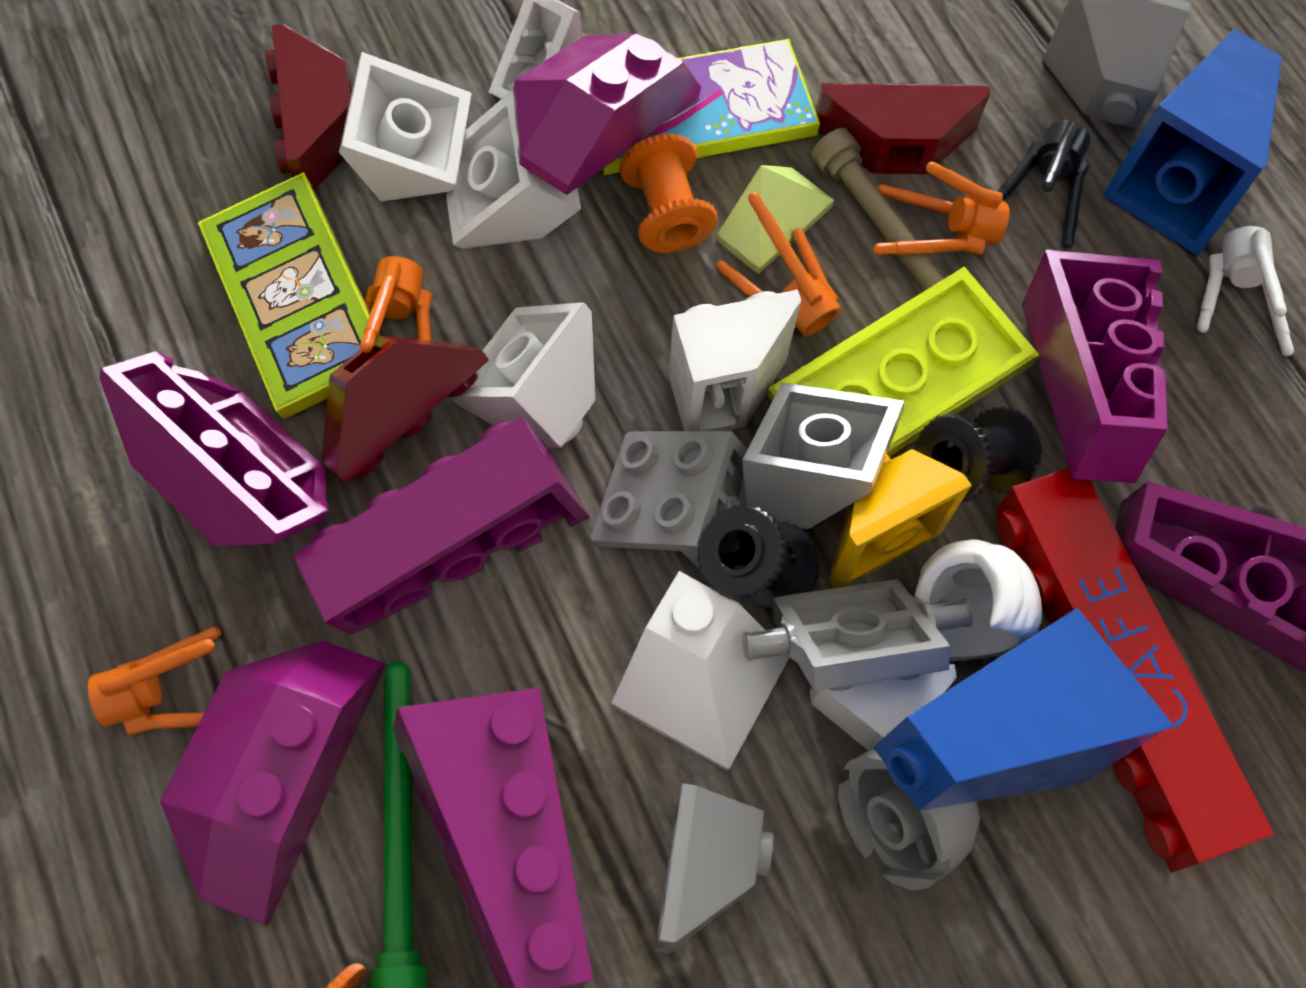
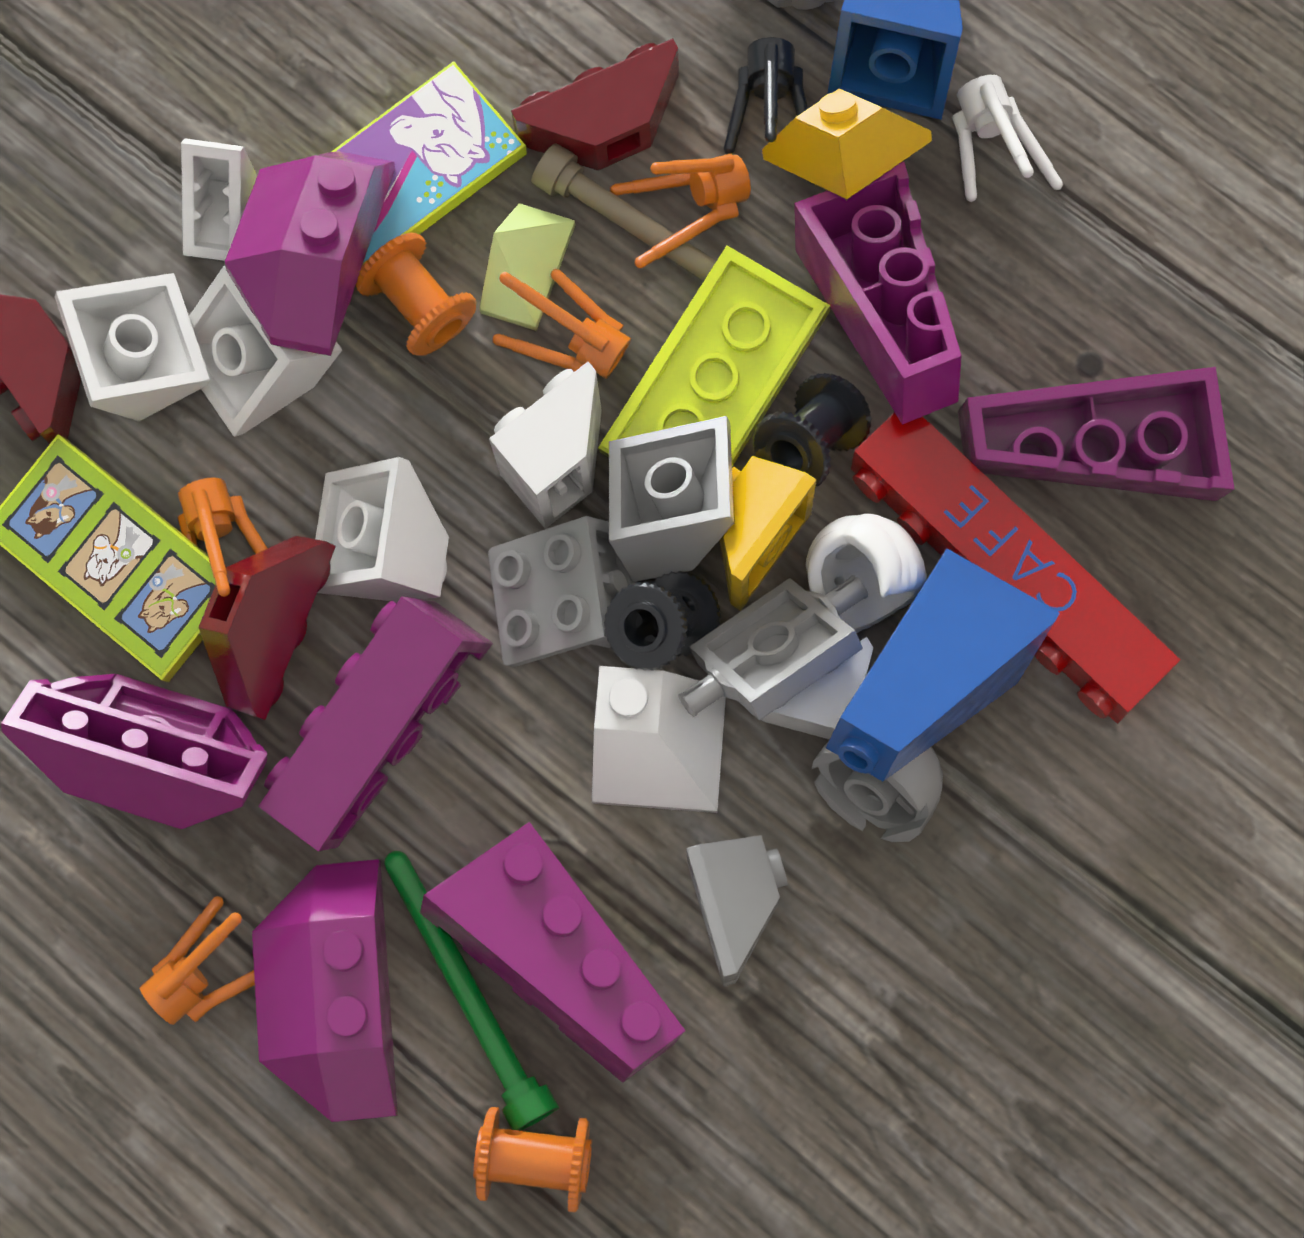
camera: 15 degrees left, 10 degrees up
none -> yellow slope [762,89,932,199]

